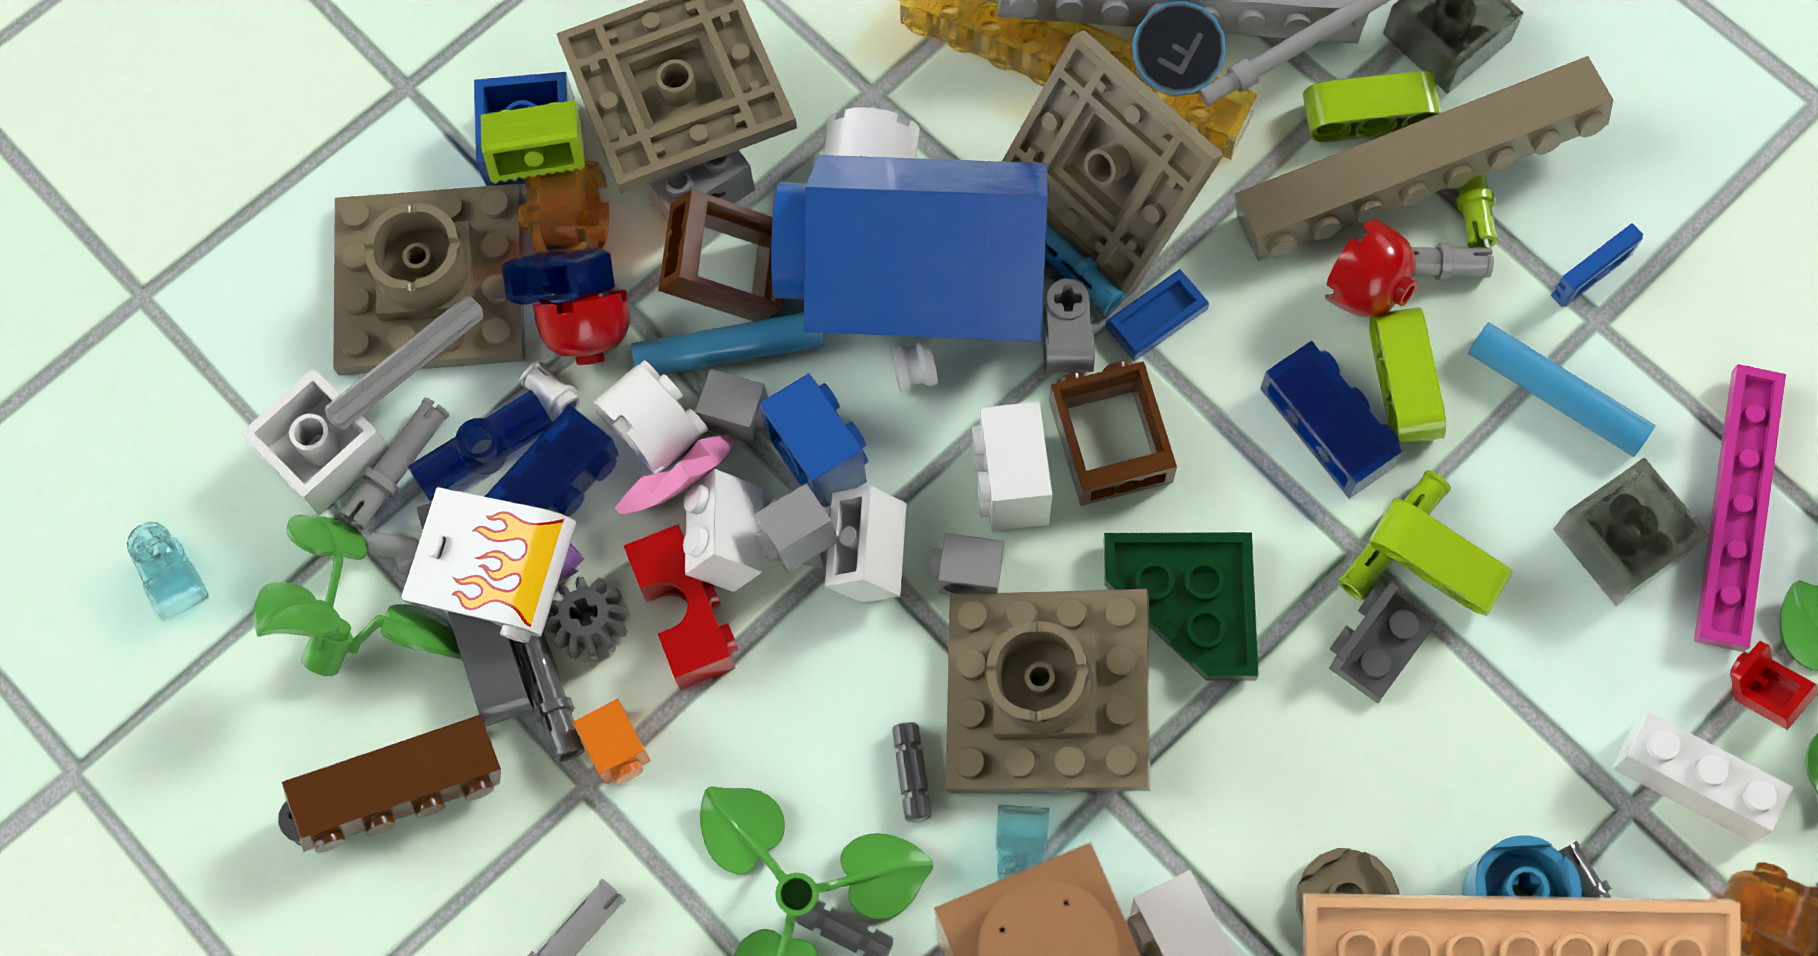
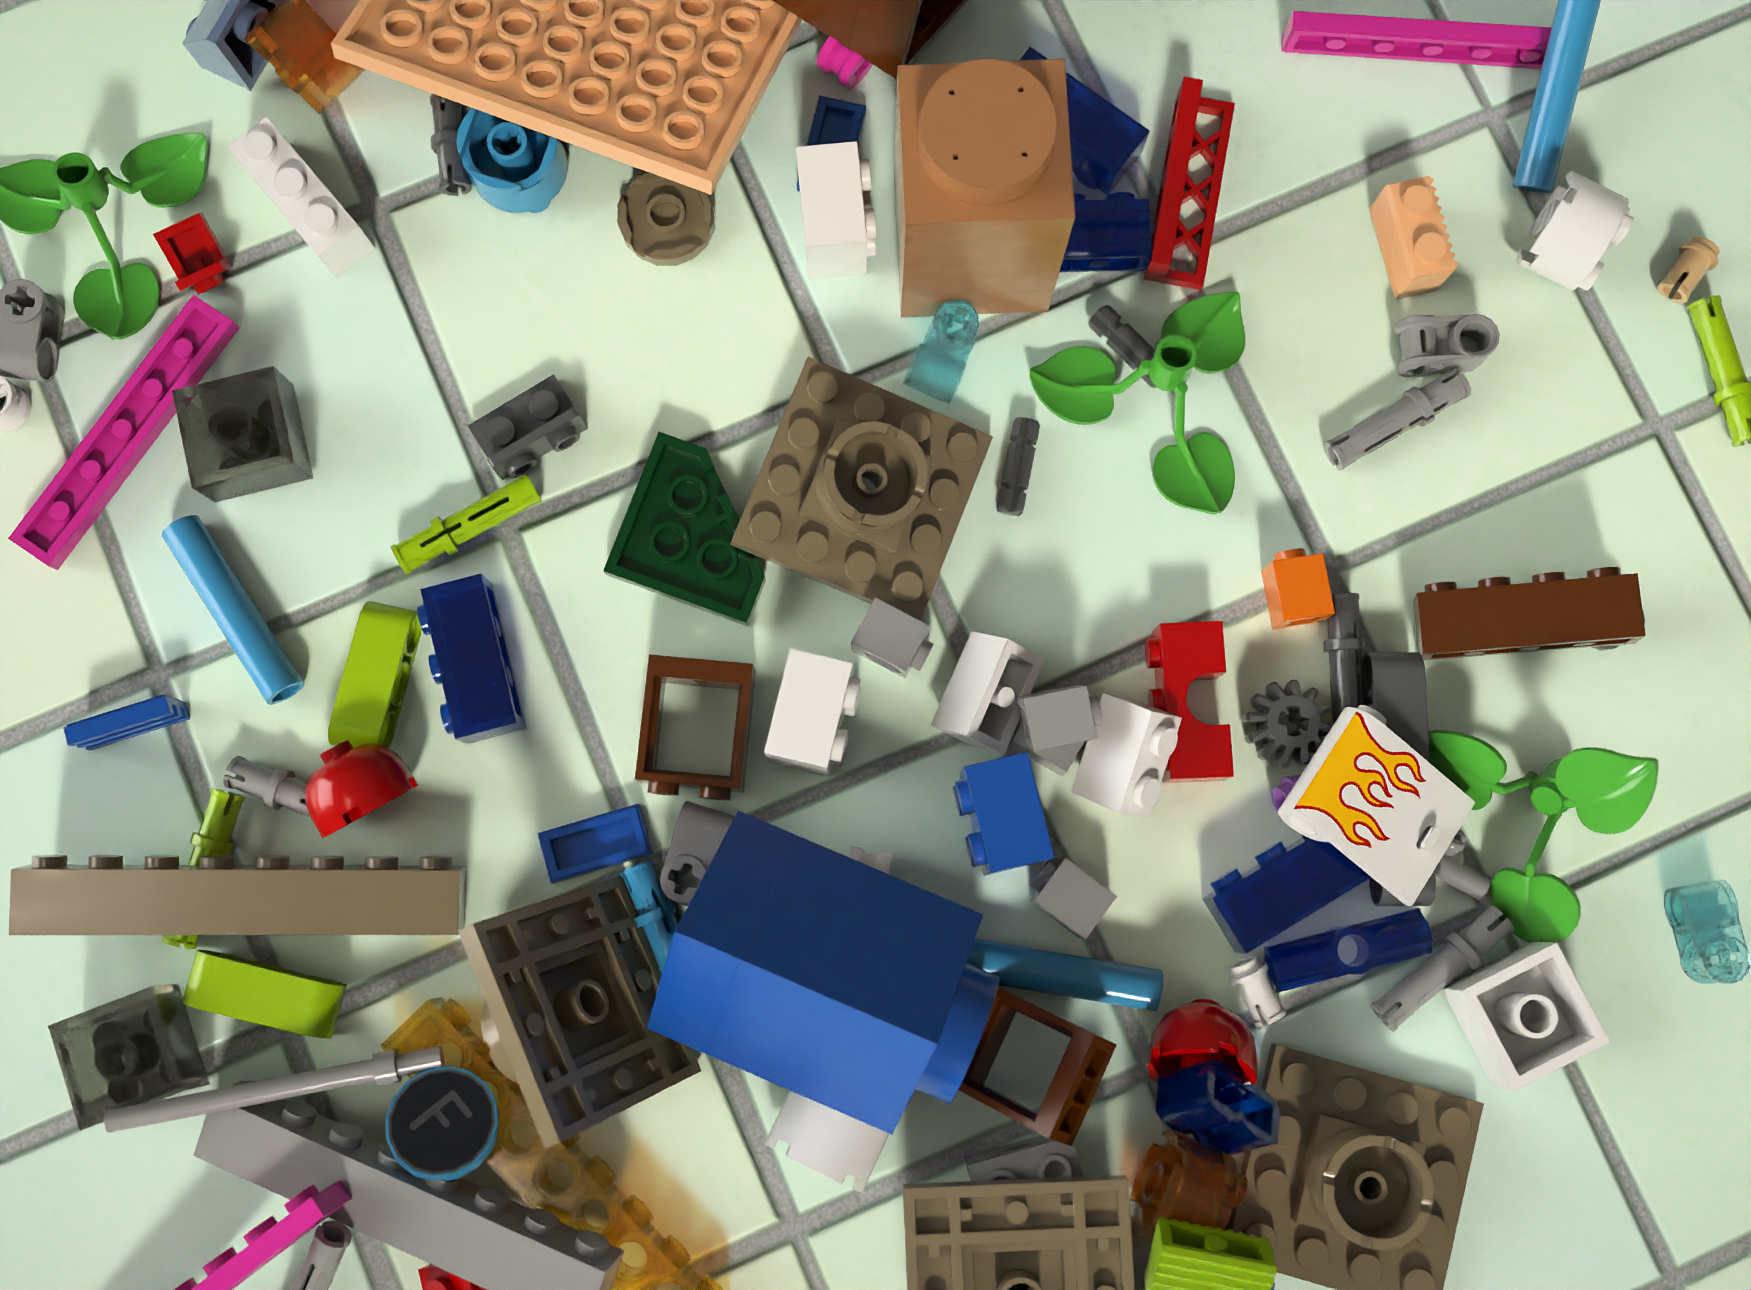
camera: 165 degrees left, 10 degrees up
light grey axle [324,296,483,429] -> none
white brick [593,360,708,474] -> none
bright pink brick [615,434,734,515] -> none
lime beam [1368,498,1513,616] -> none

